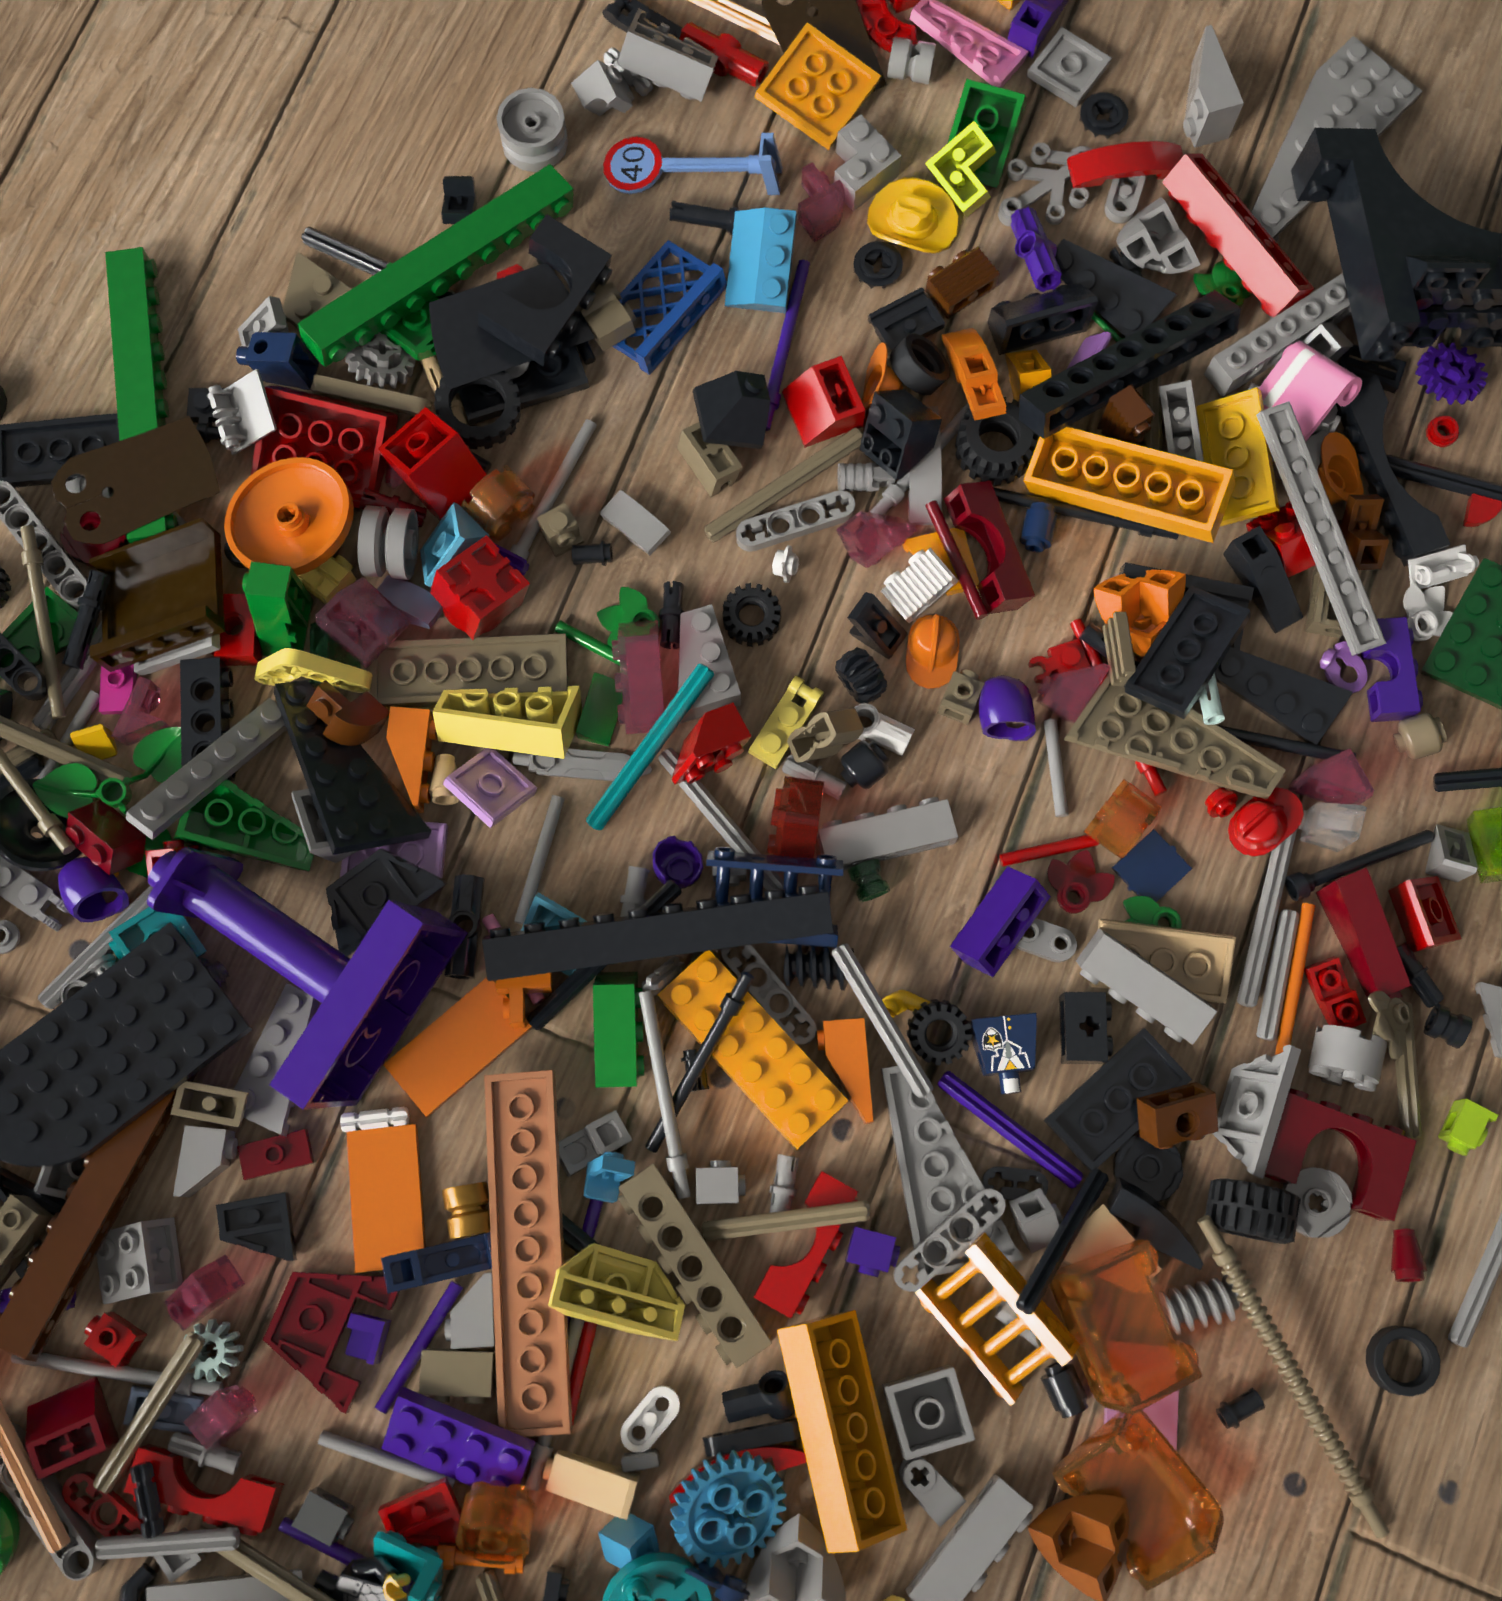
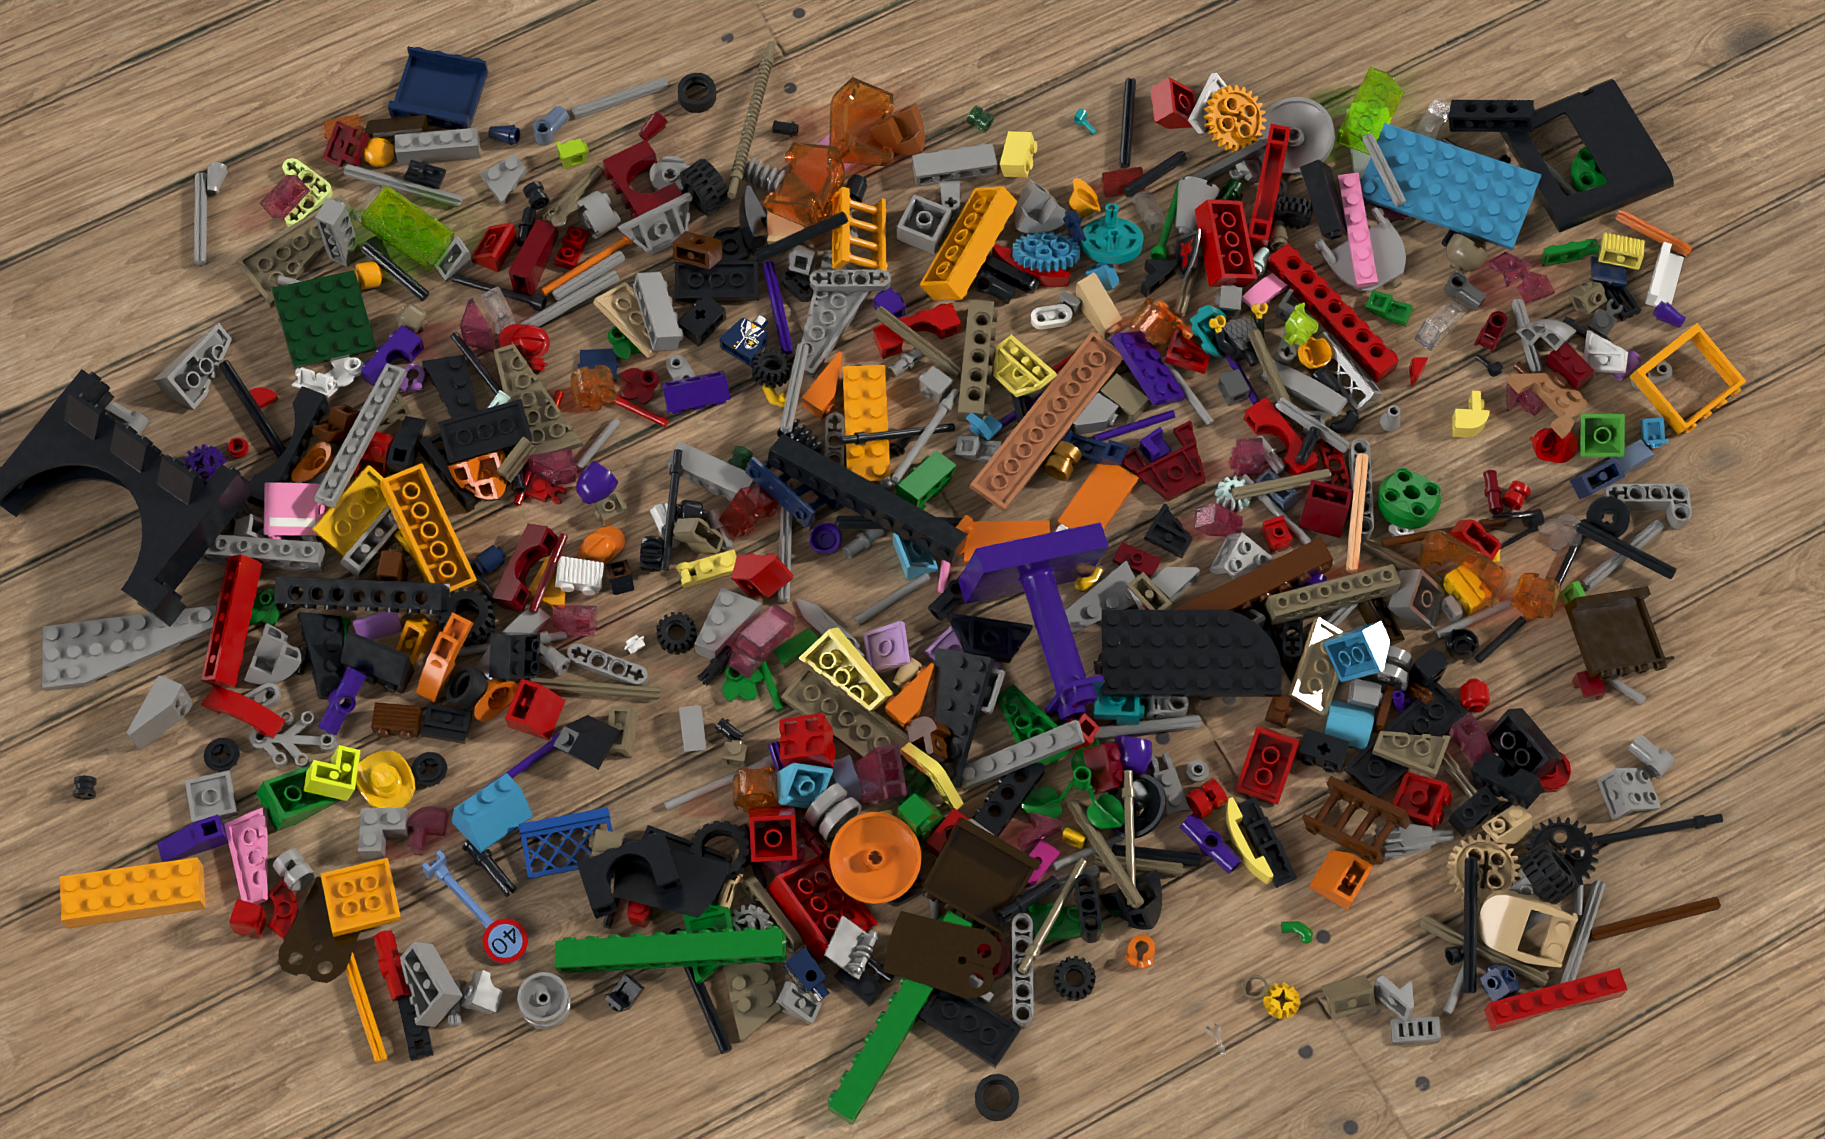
camera: 140 degrees left, 10 degrees down
teal axle [586,663,714,831] -> none
none -> black bar [660,449,683,571]

